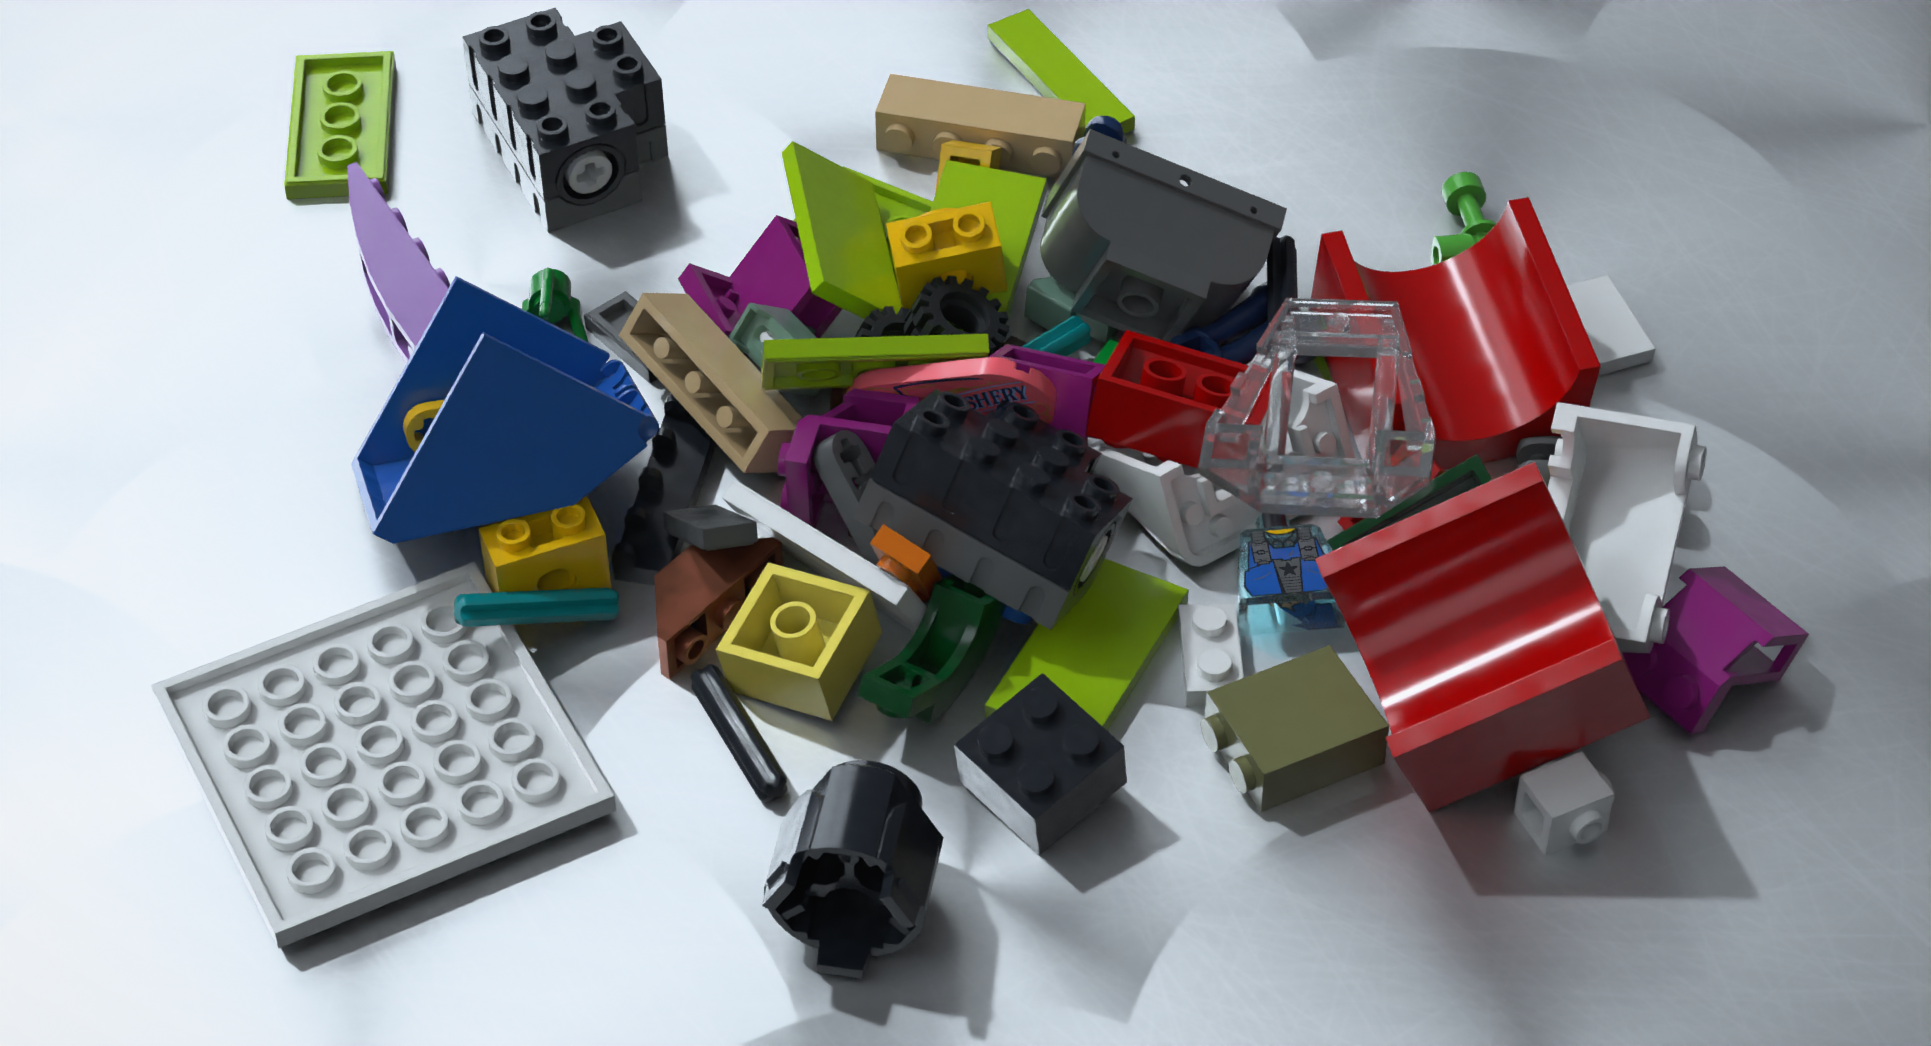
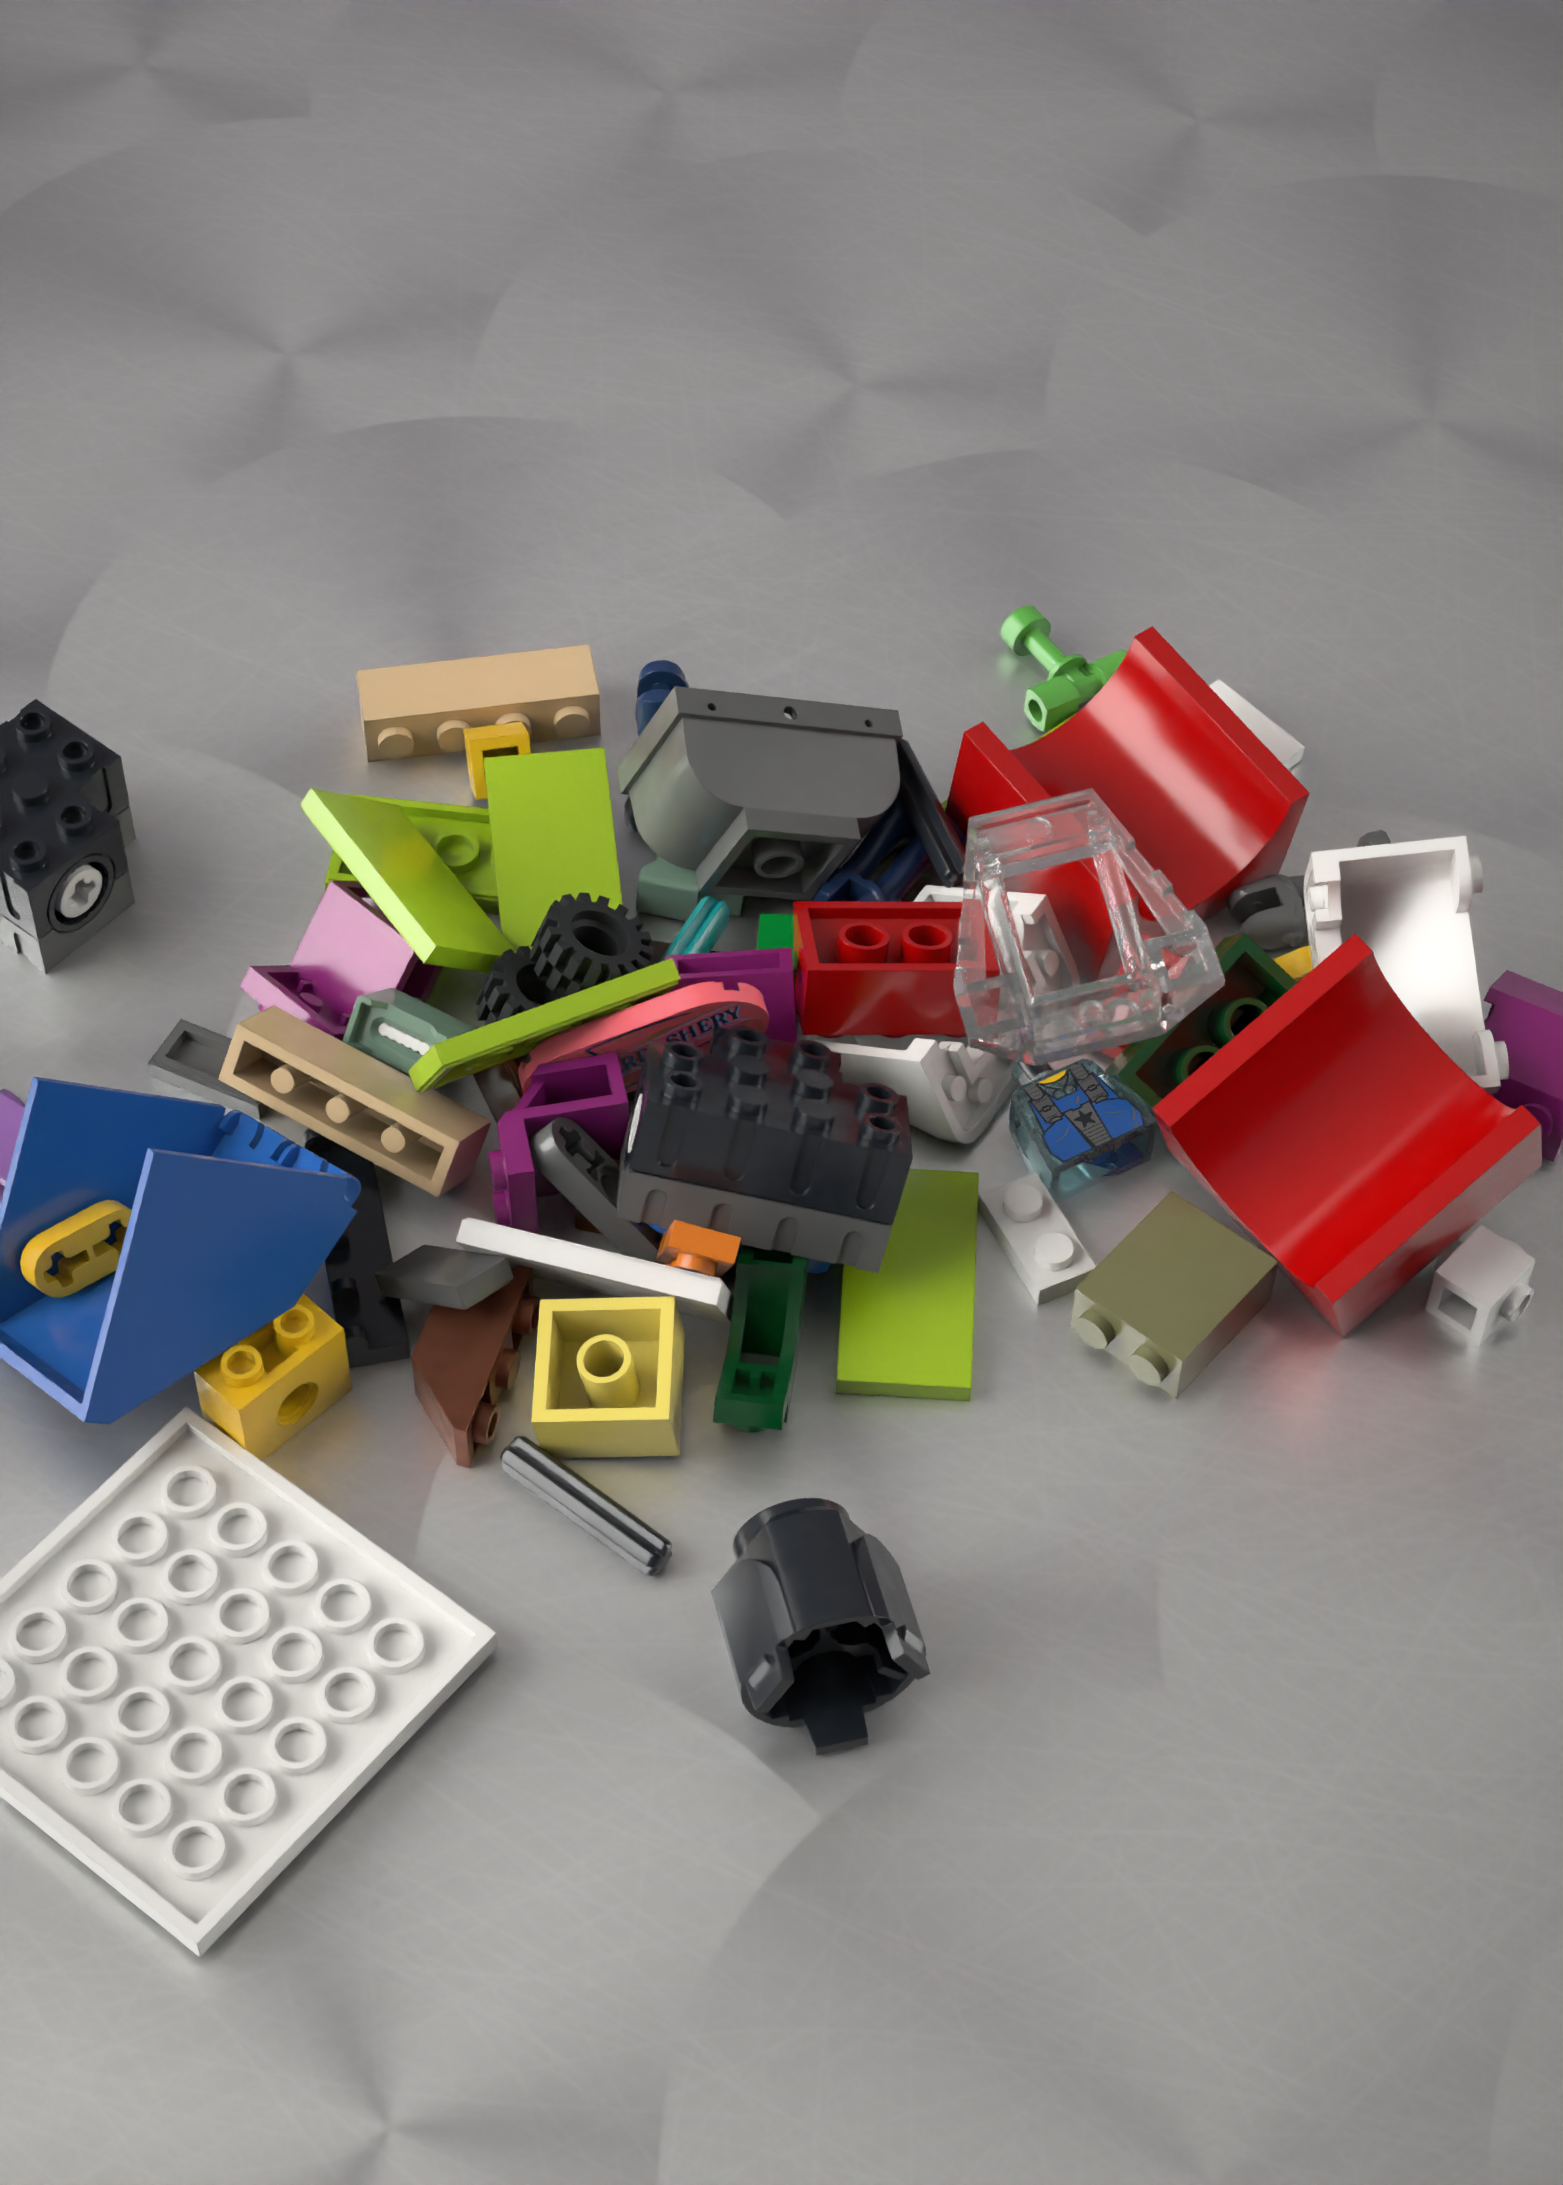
camera: 25 degrees left, 5 degrees up
teal axle [454,587,619,627] -> none
green plant [522,267,588,342] -> none
yellow brick [886,201,1007,309] -> none
black brick [954,673,1127,855] -> none
lime tile [987,9,1135,134] -> none

